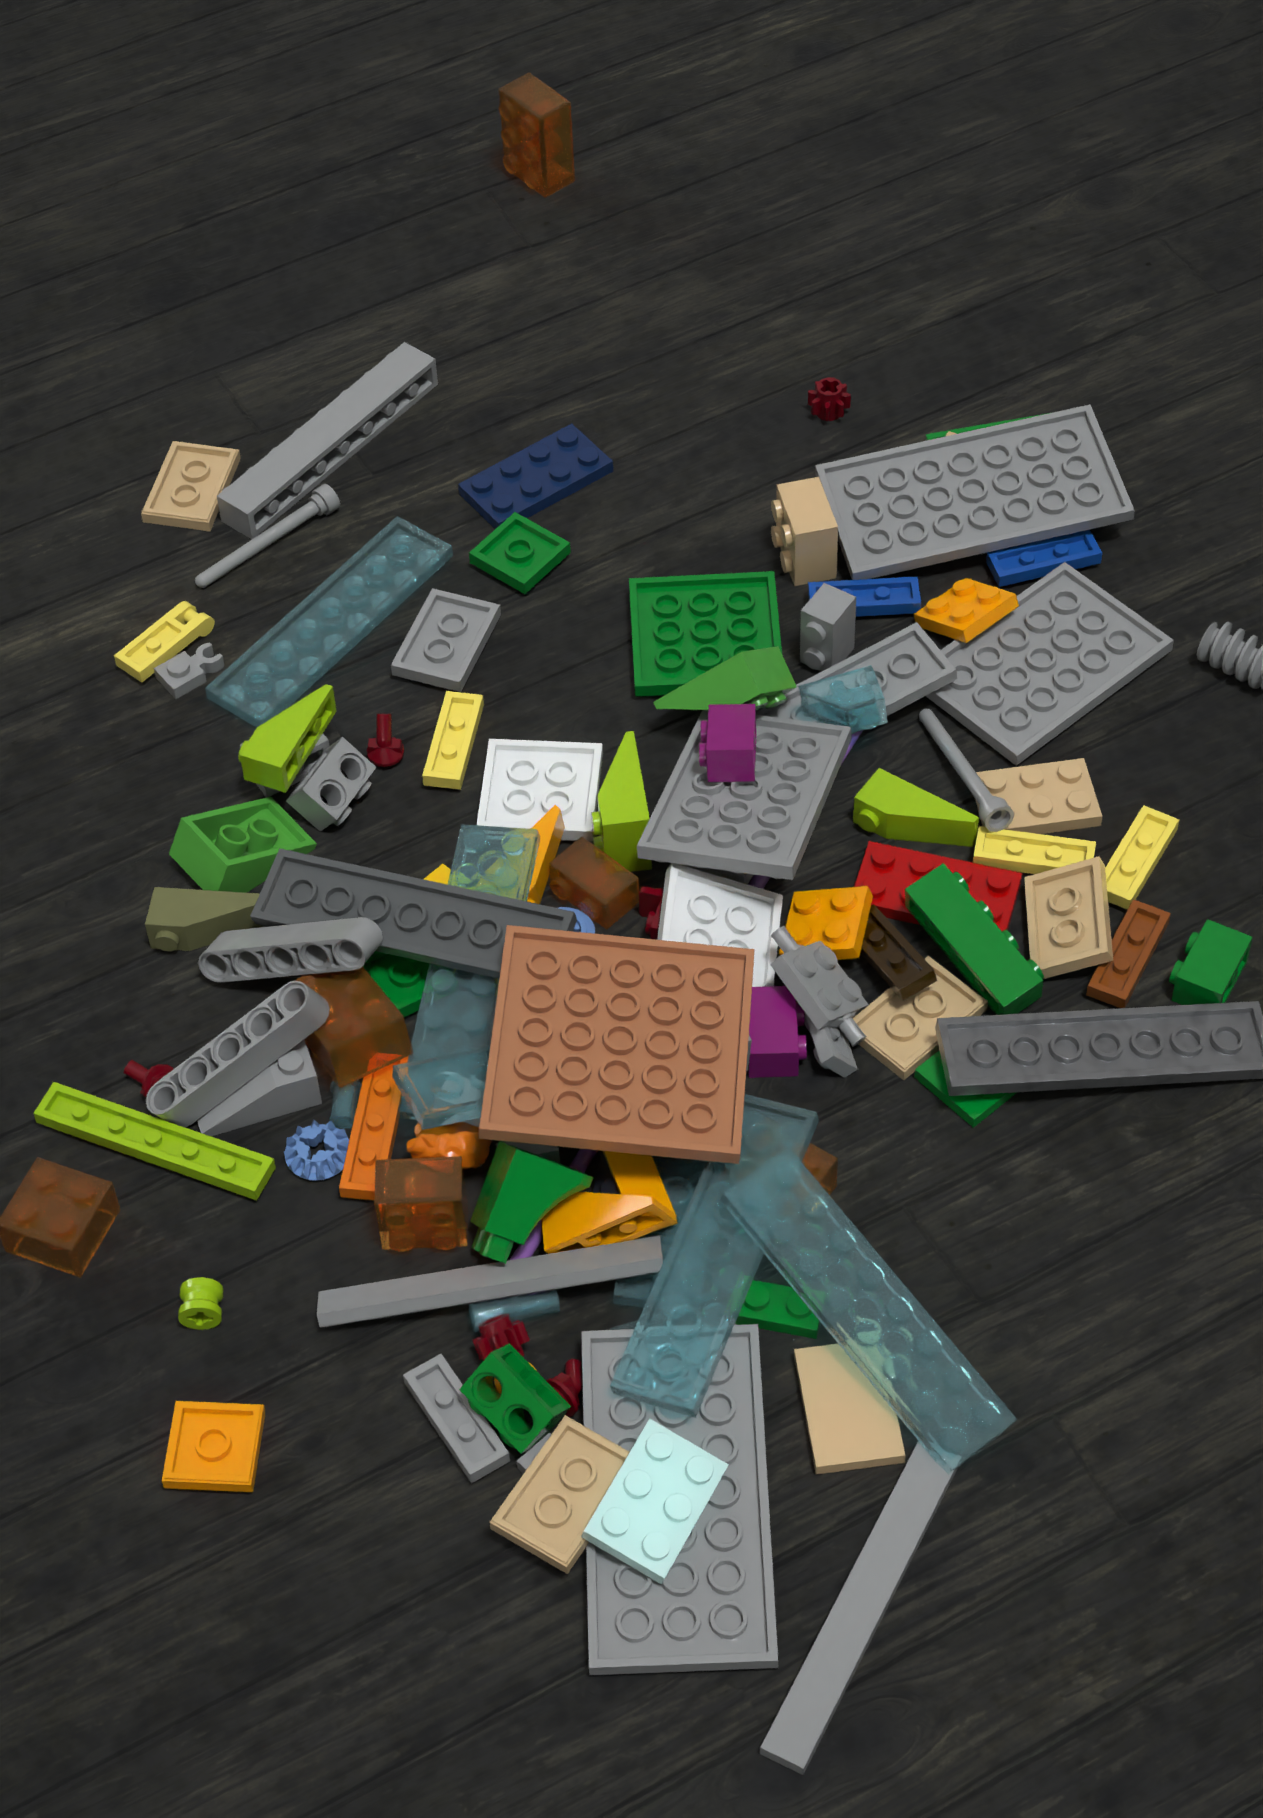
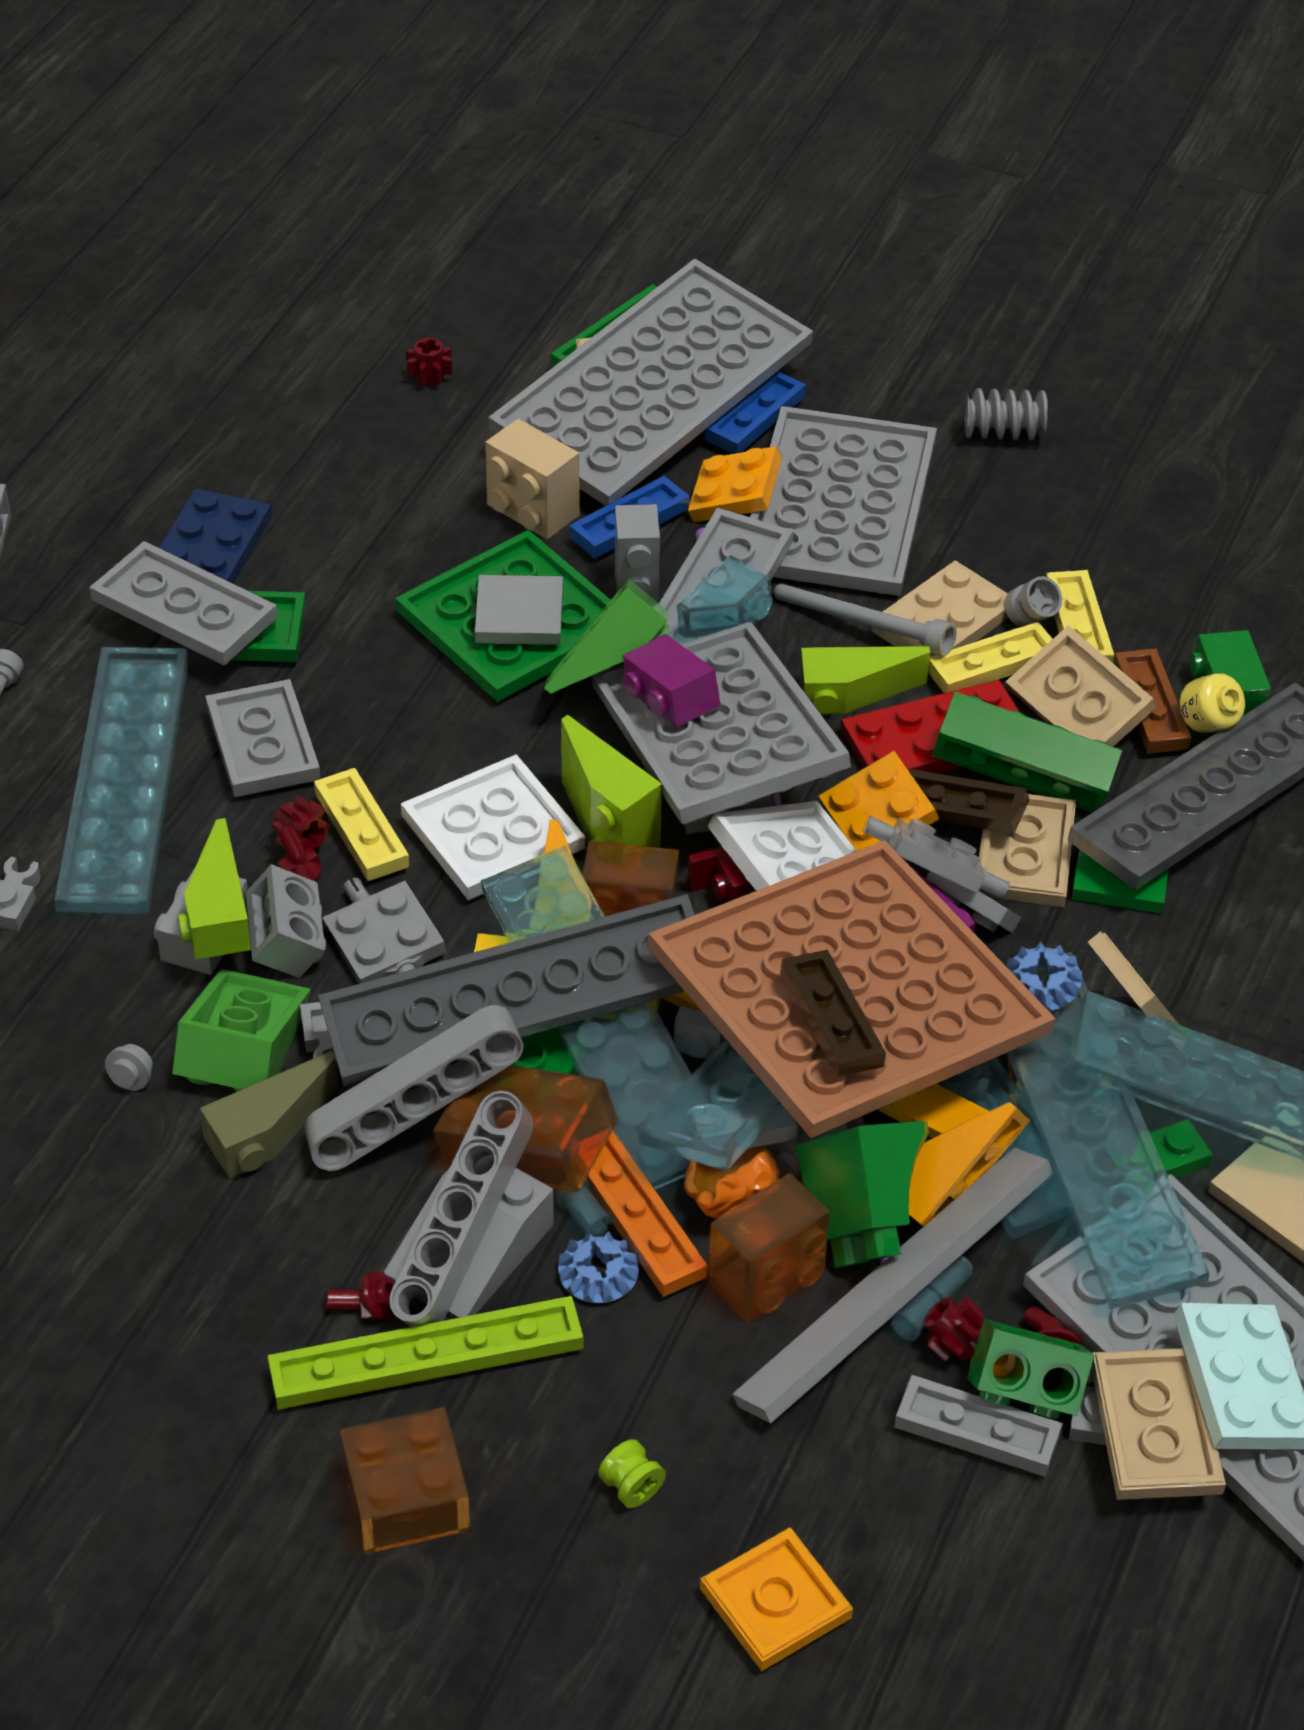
camera: 40 degrees left, 5 degrees down
none -> light grey plate [90,541,277,665]
none -> light grey plate [105,1044,153,1091]
none -> dark red gear [271,796,330,849]
none -> light grey plate [322,878,447,984]
none -> light grey tile [475,575,563,645]
none -> dark brown plate [780,949,886,1077]
none -> light grey wheel [1005,576,1063,627]
none -> medium blue gear [1006,941,1082,1011]
none -> tan tile [1088,931,1198,1063]
none -> light yellow head [1180,673,1245,733]

